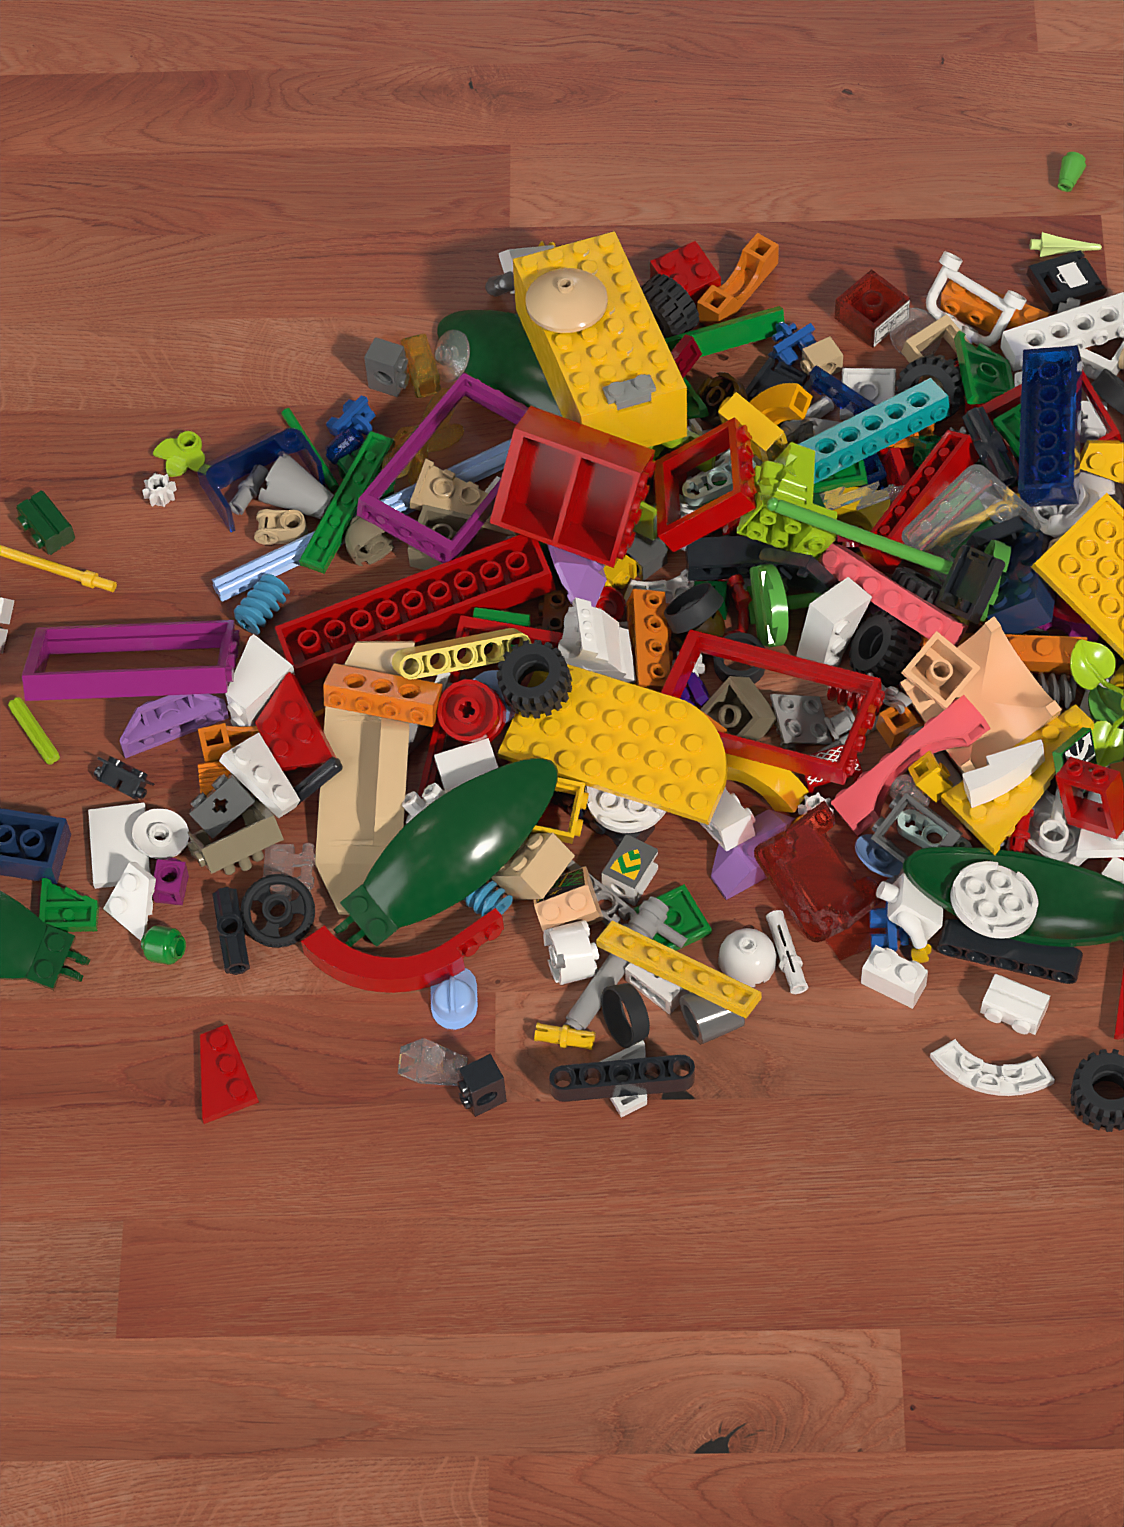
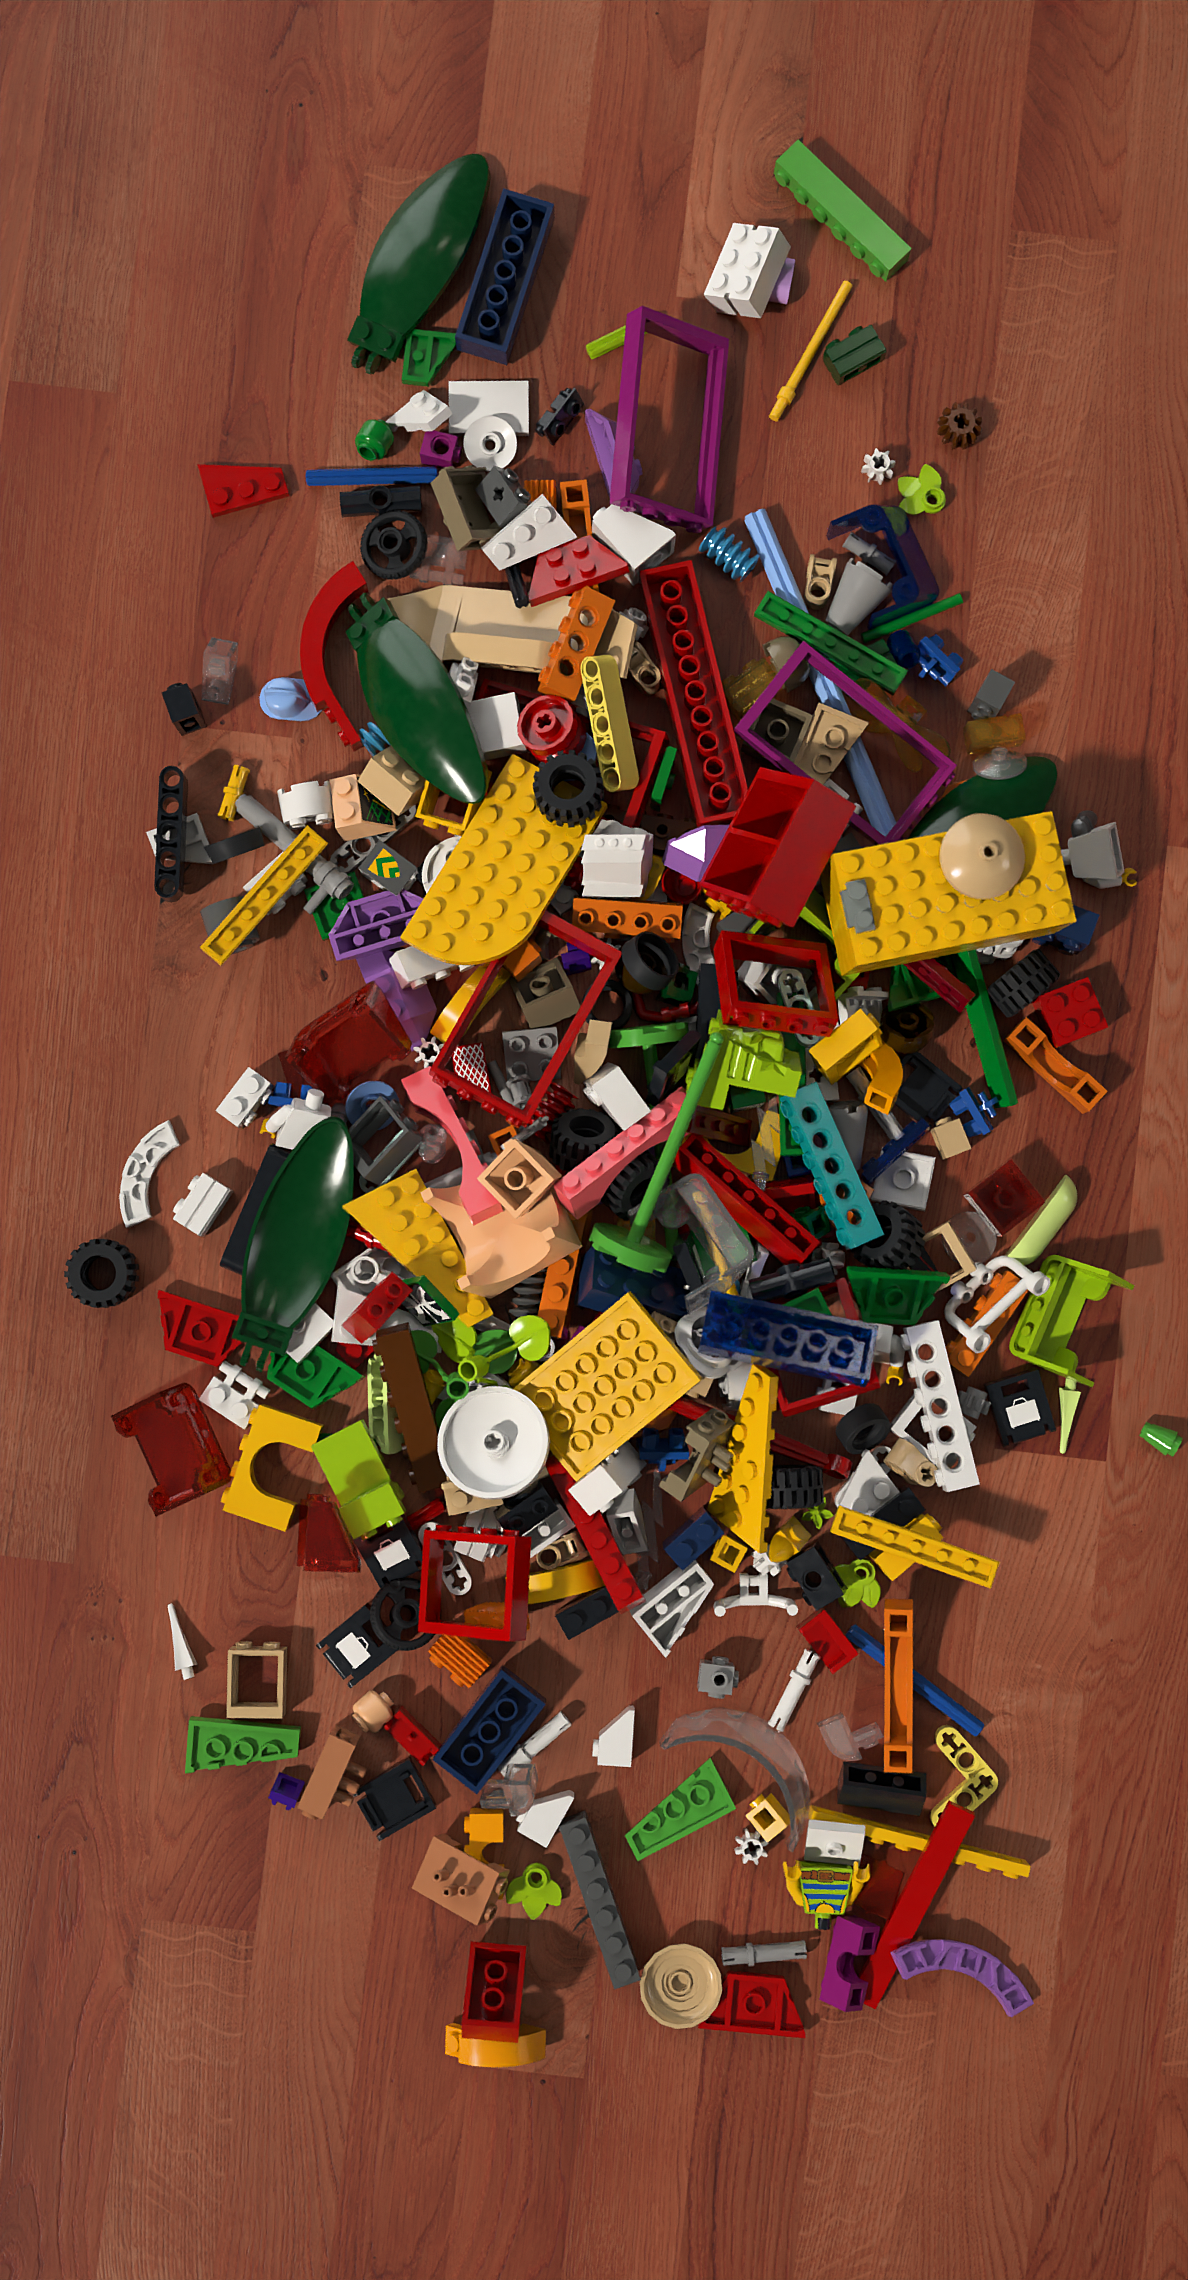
camera: 90 degrees right, 25 degrees up
white cylinder [718,928,776,987] -> none
white pin [766,910,808,994] -> none
yellow brick [908,750,953,802] -> none
black container [934,545,1005,624] -> none
white tile [951,861,1038,938] -> none
white slope [962,739,1045,808] -> none
none -> blue axle [305,466,438,486]
none -> medium lavender wedge [328,889,423,961]
none -> tan slope [574,1020,612,1084]
none -> clear yellow brick [722,658,781,720]
none -> reddish brown gear [937,402,982,450]
none -> yellowish green brick [1004,1175,1077,1266]
none -> lime windscreen [1009,1255,1135,1388]

